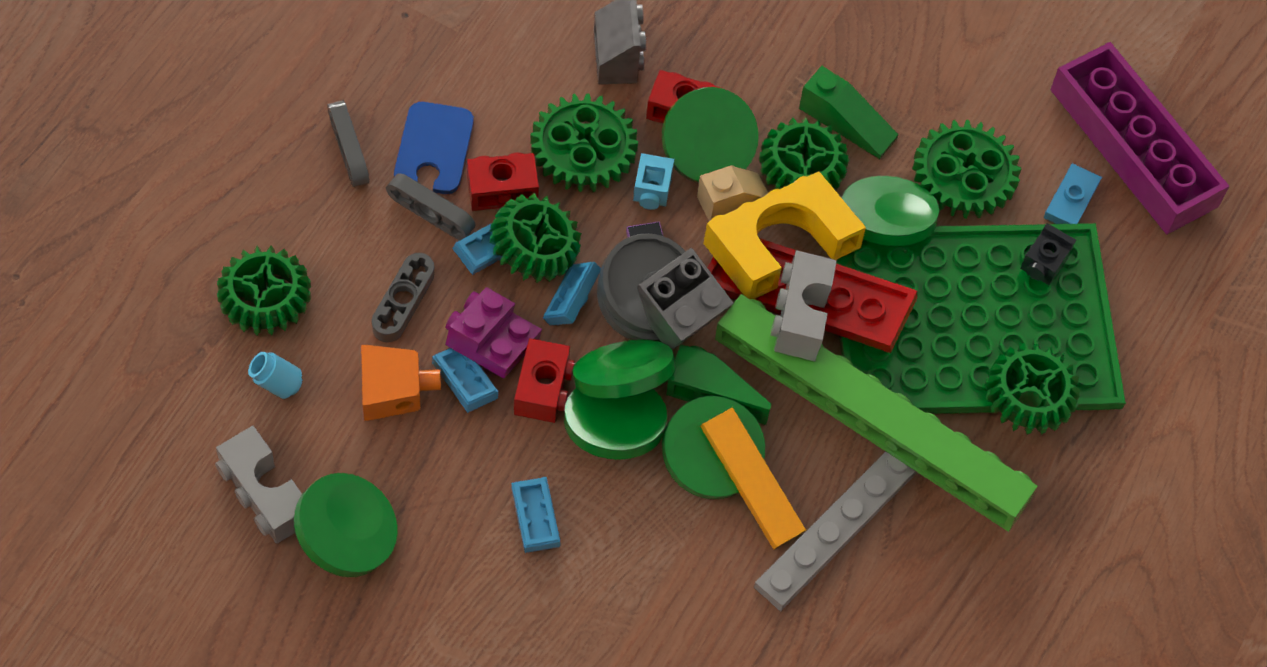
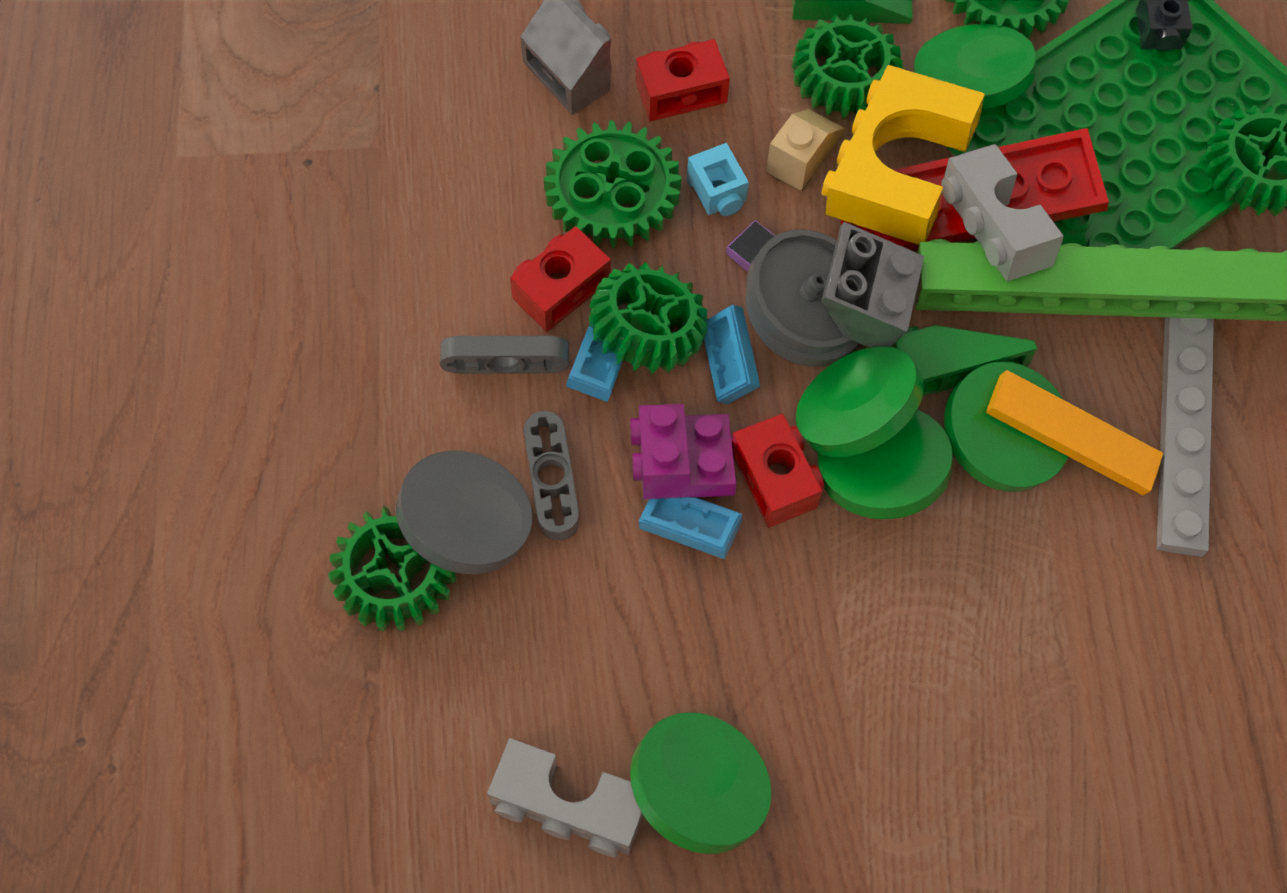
camera: 30 degrees left, 5 degrees up
medium azure brick [248,352,302,399] -> none
dark grey beam [327,100,370,187] -> none
orange torso [361,345,441,421] -> none
blue piece [394,102,474,194] -> none
dark azure plate [511,477,561,553] -> none
green piece [662,87,759,183] -> none
none -> dark grey piece [396,451,532,574]

